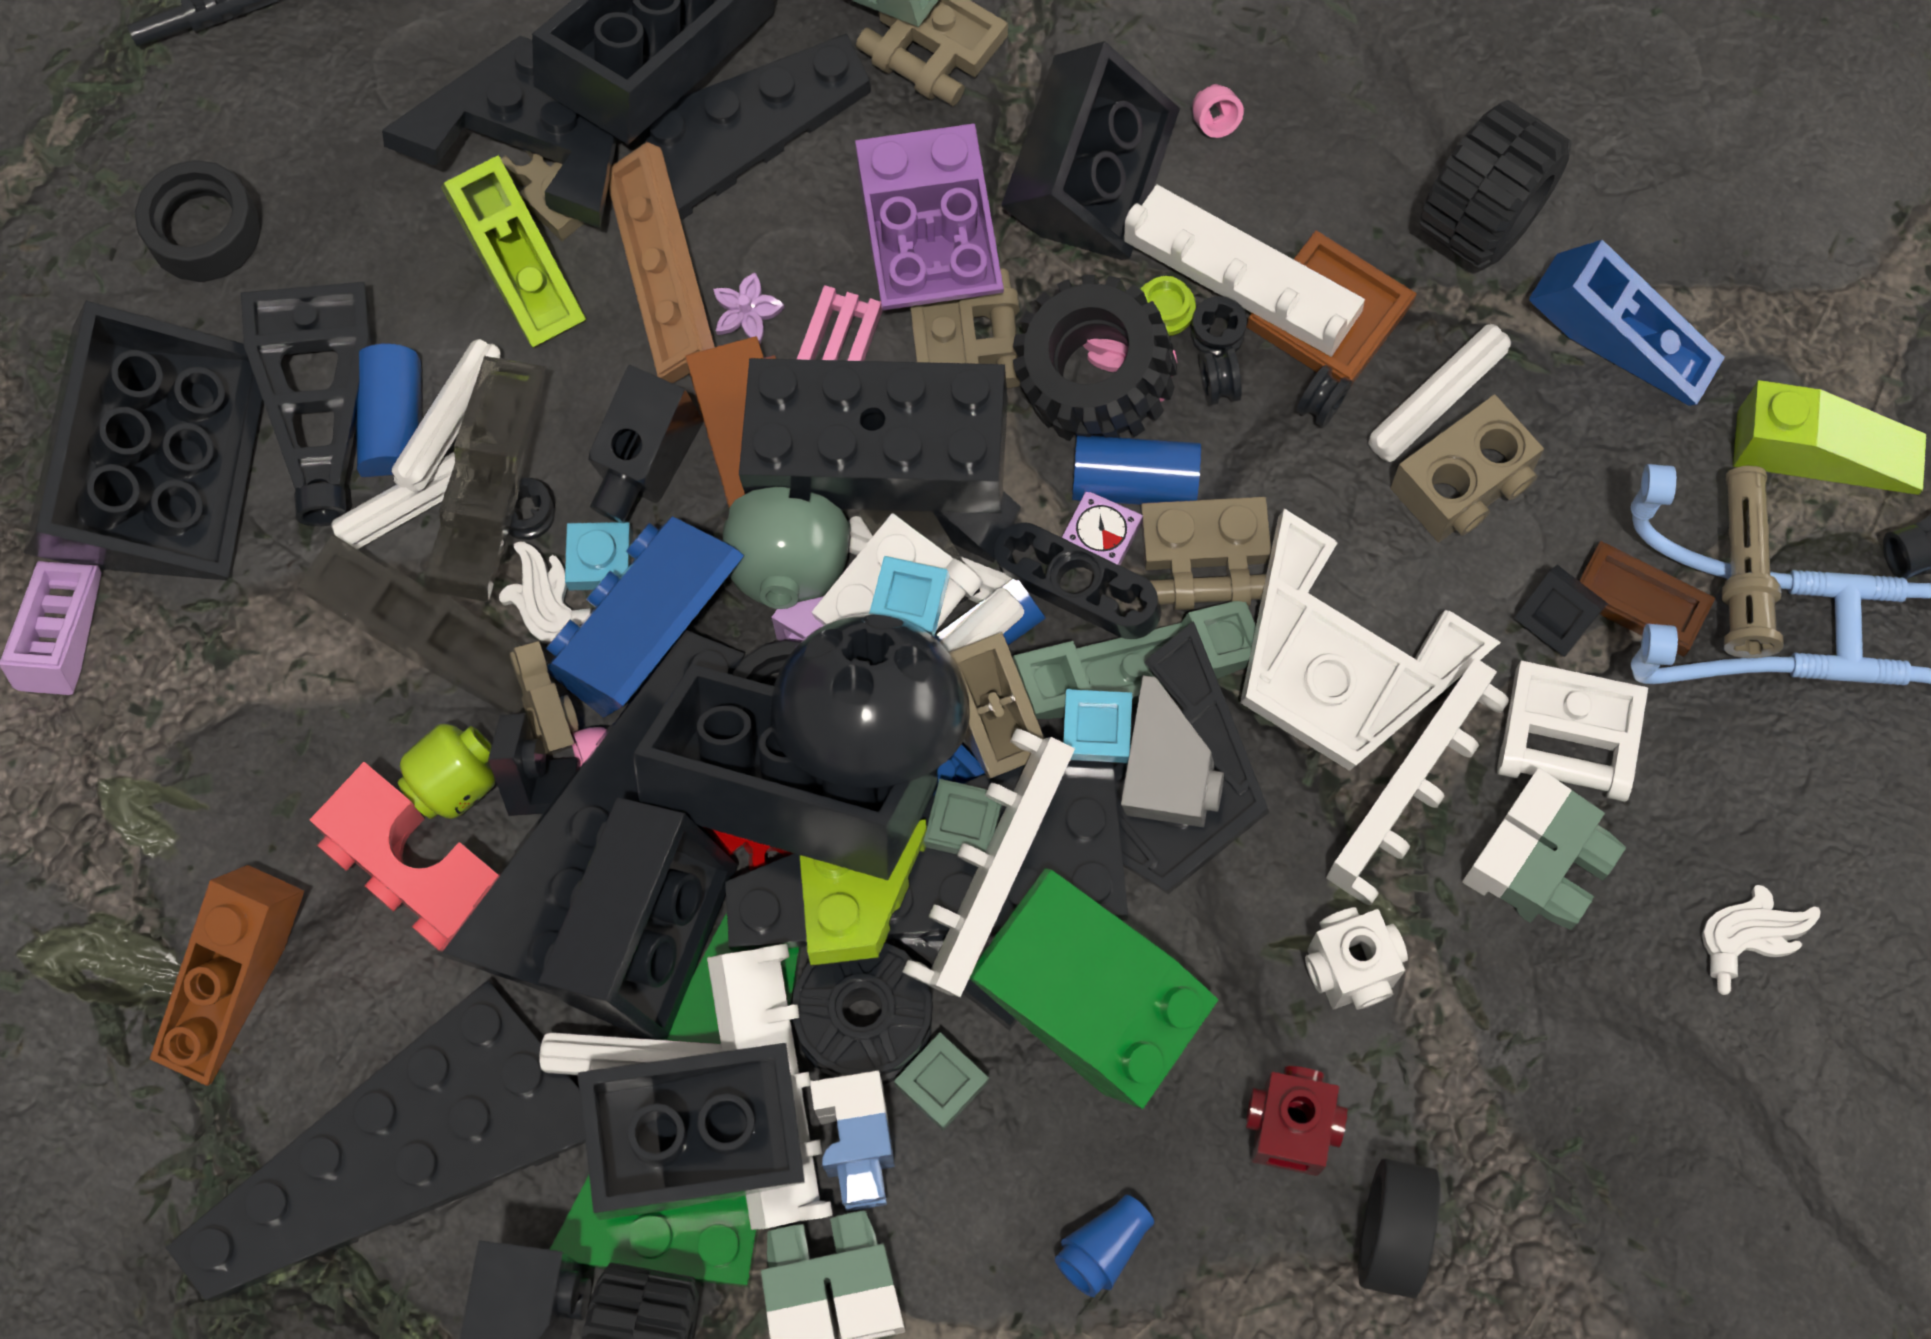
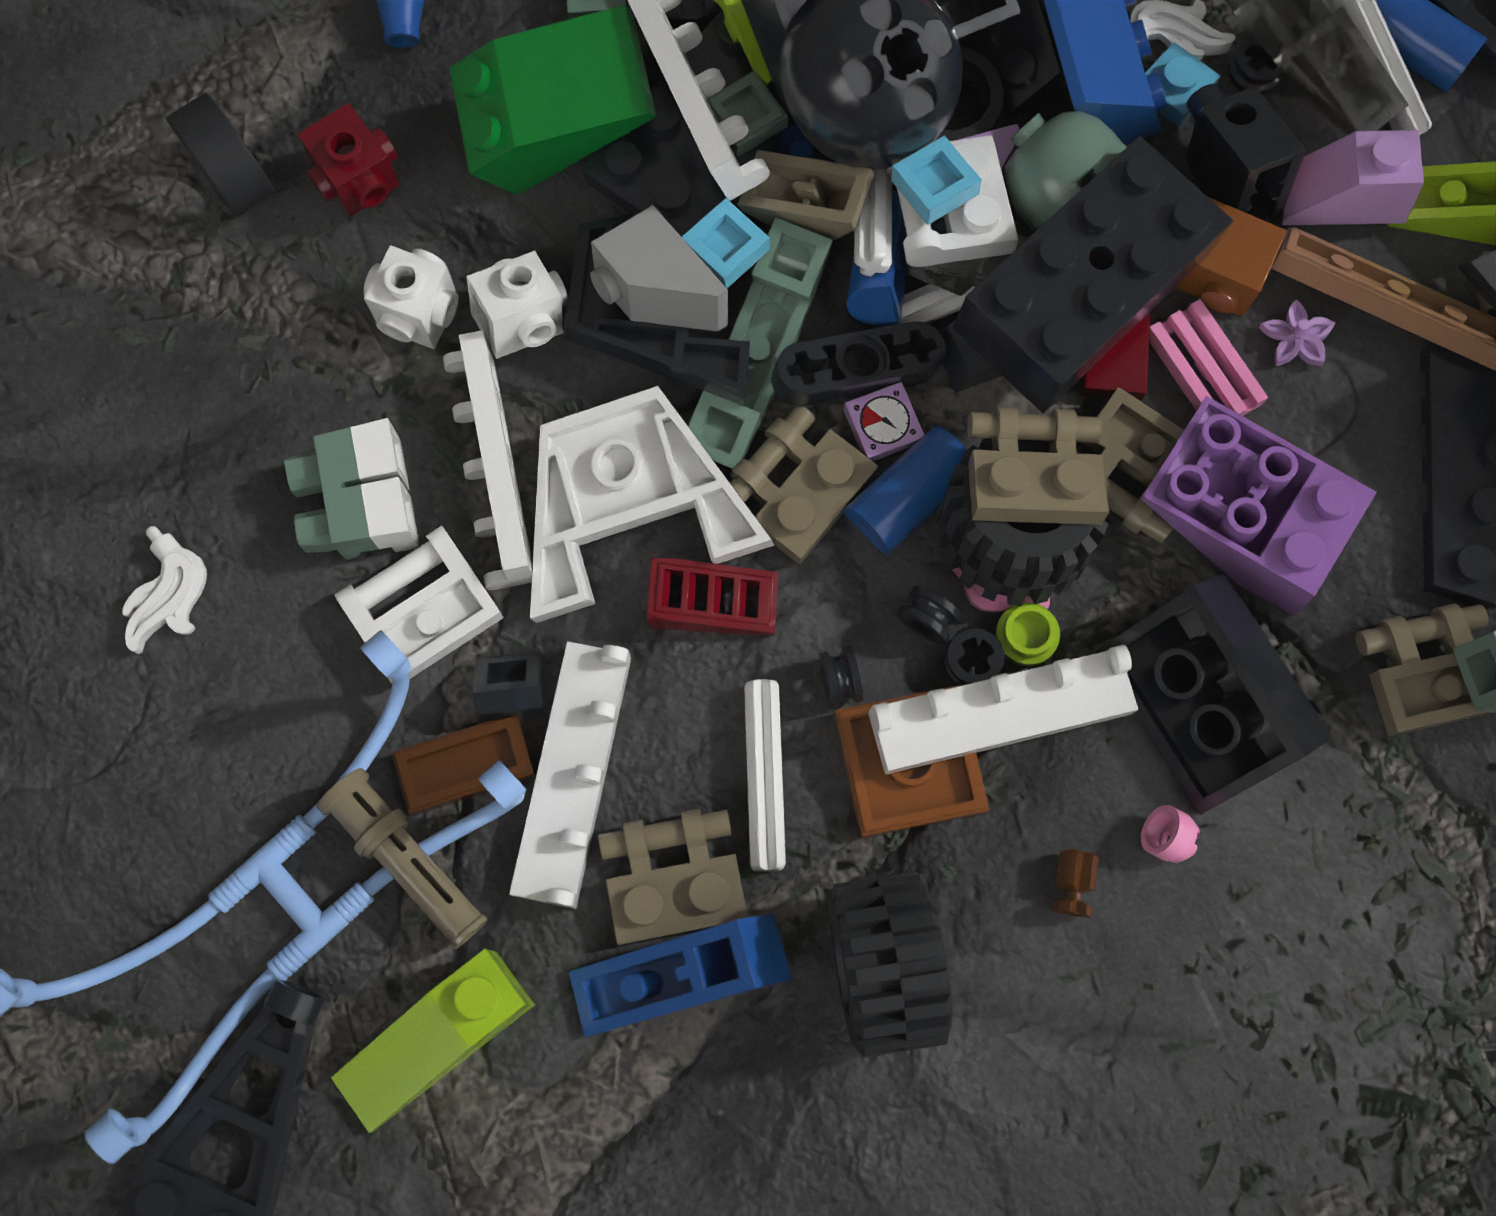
camera: 130 degrees right, 5 degrees up
dark tan brick [1390,394,1544,543] -> none
none -> white brick [467,251,568,359]
none -> white hinge [509,641,631,909]
none -> dark tan plate [598,808,748,946]
none -> dark red slope [647,557,779,636]
none -> dark tan plate [967,407,1109,525]
none -> reddish brown piece [1052,849,1099,918]
none -> lavender slope [1281,130,1424,226]

